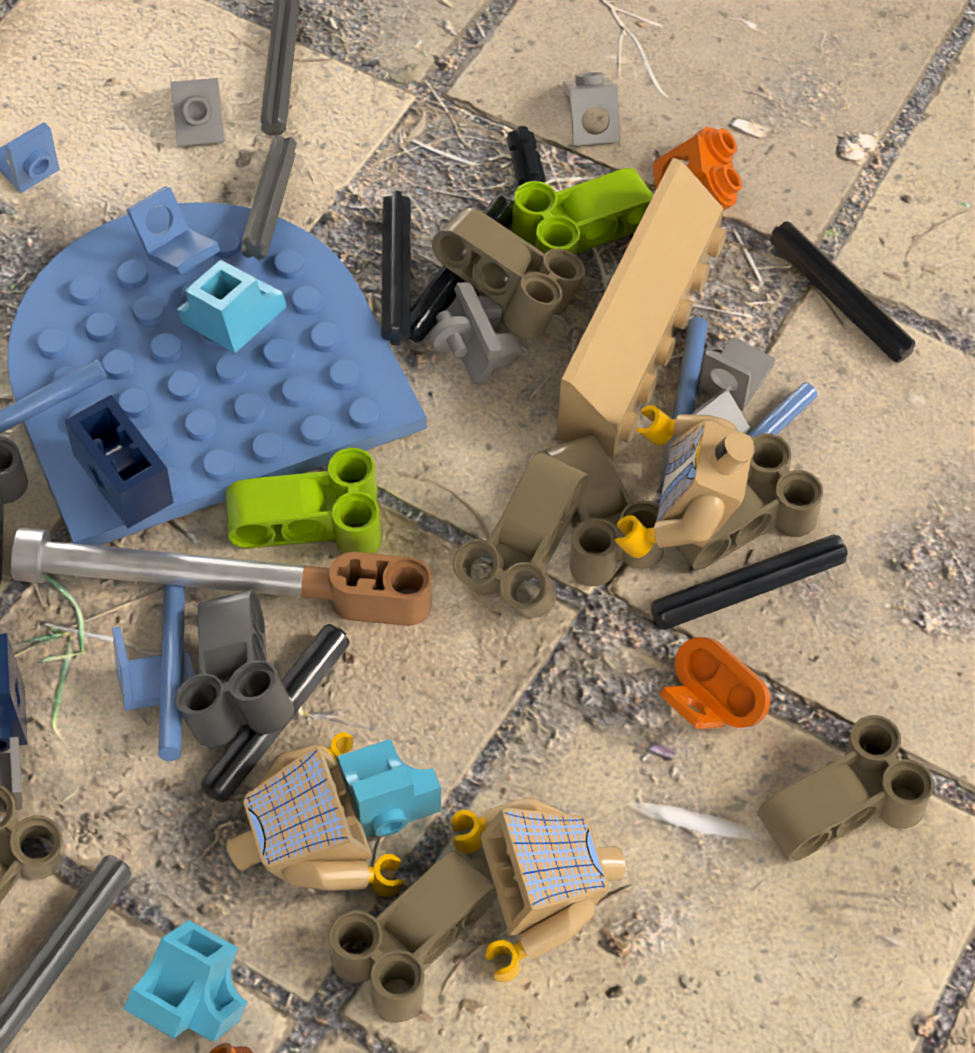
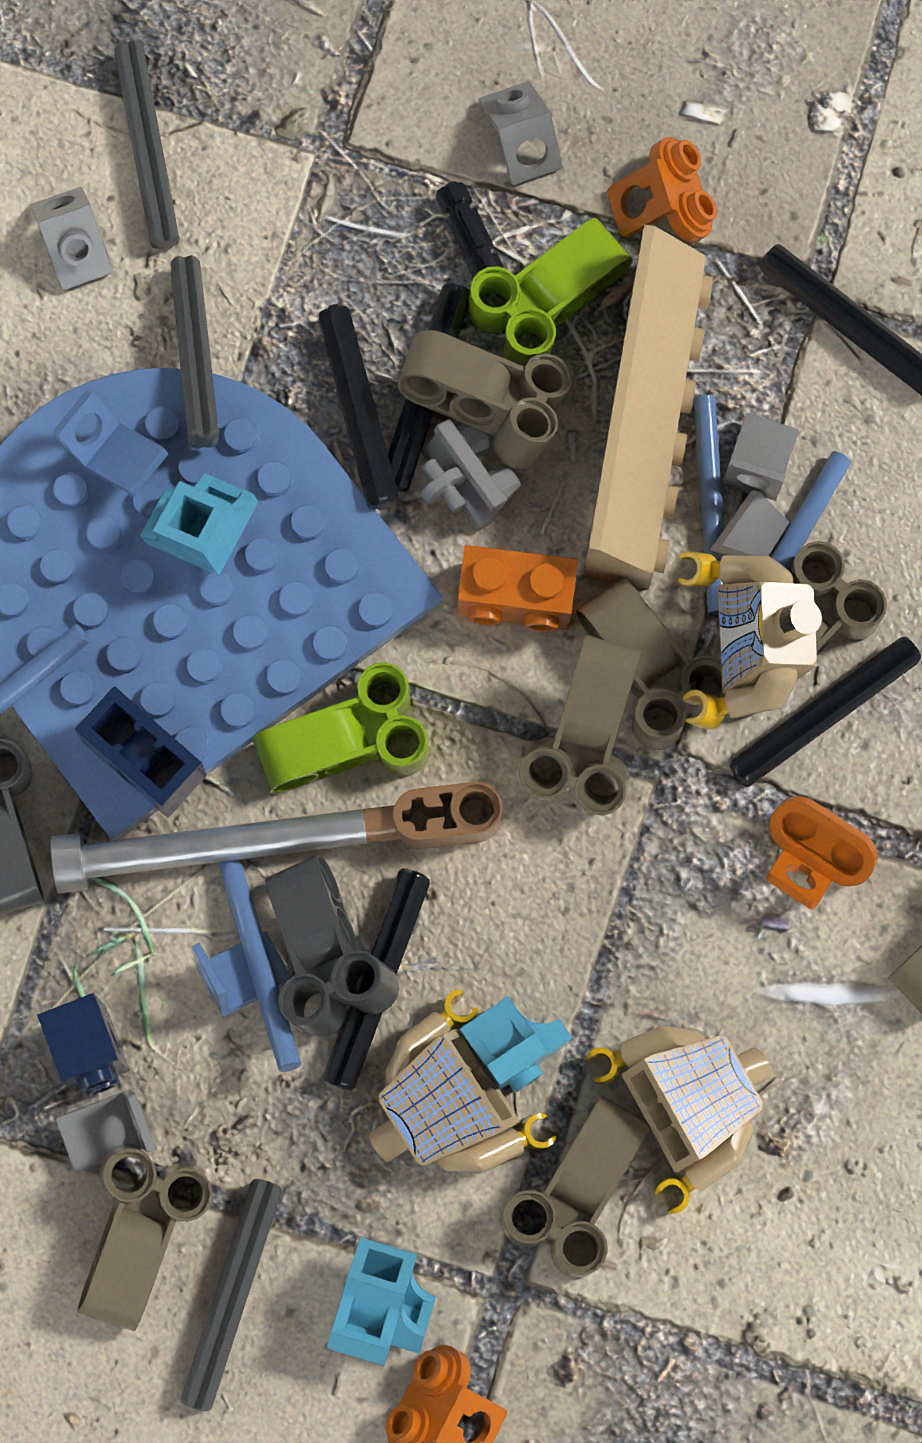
camera: 15 degrees left, 20 degrees up
none -> orange brick [457,545,578,633]

